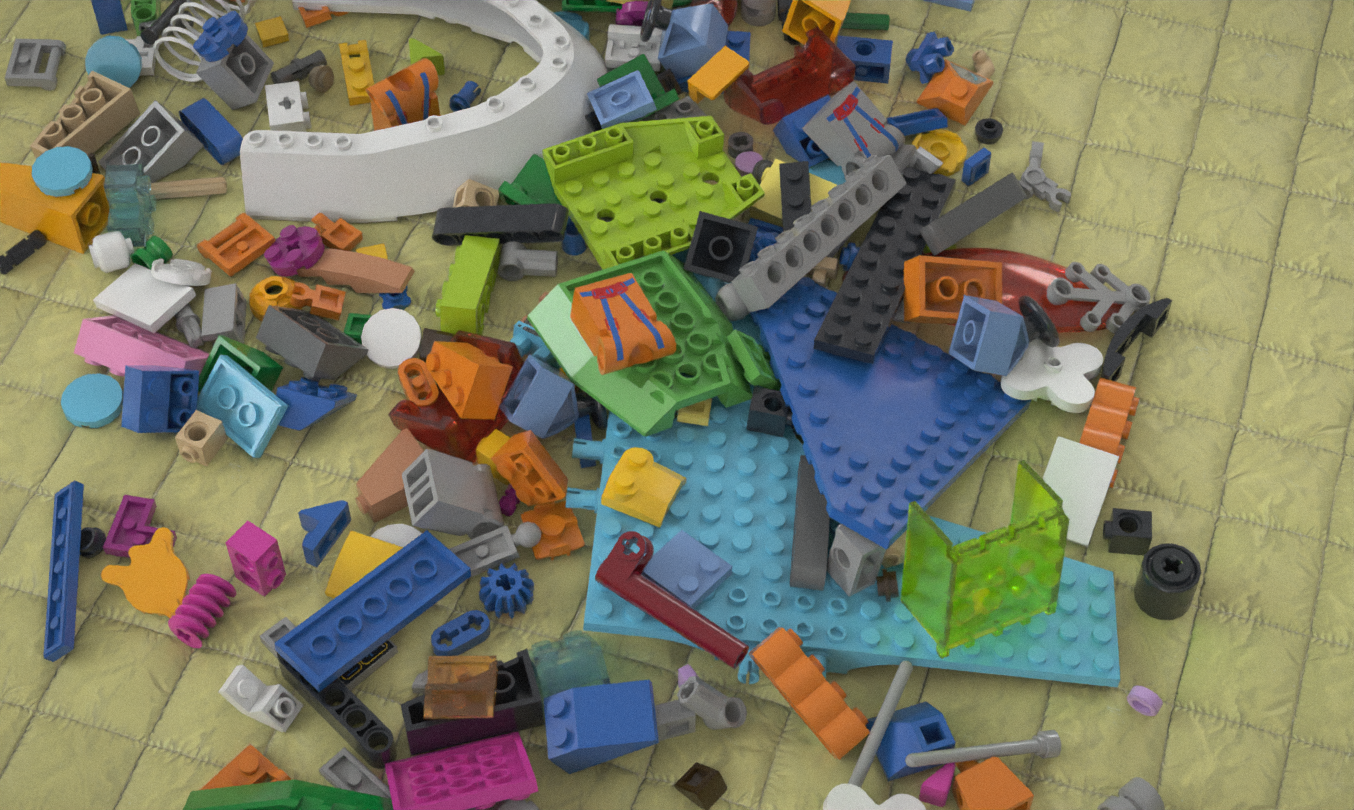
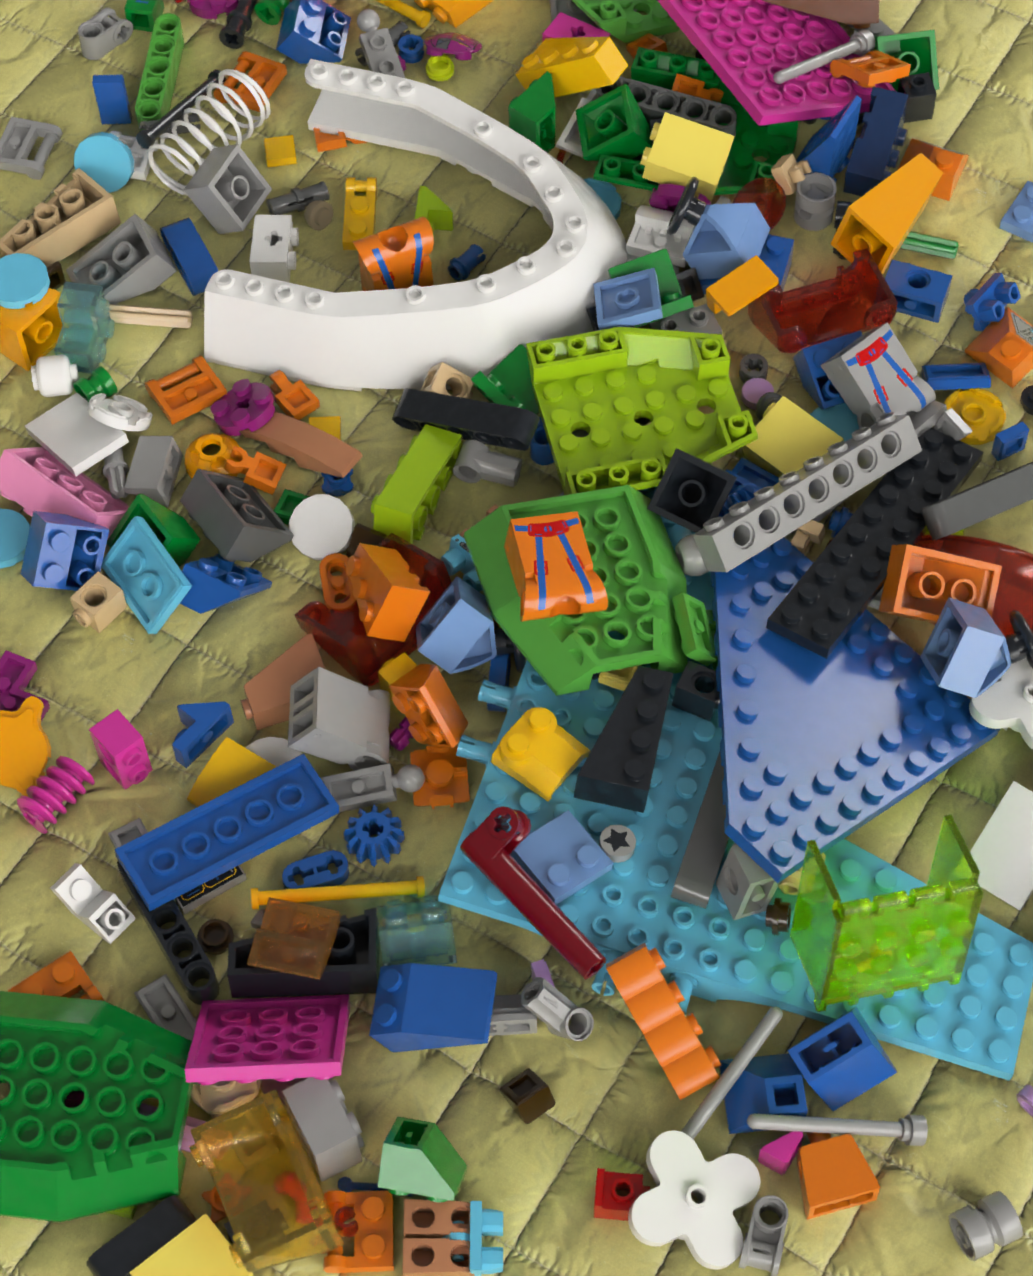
camera: 15 degrees right, 5 degrees up
blue plate [193,11,248,62] -> none
black plate [779,161,812,232] -> none
none -> dark brown plate [197,919,234,955]
none -> yellow bar [251,876,425,910]
none -> black wedge [573,666,673,813]
none -> light grey tile [599,825,636,863]
none -> blue slope [787,1007,897,1111]

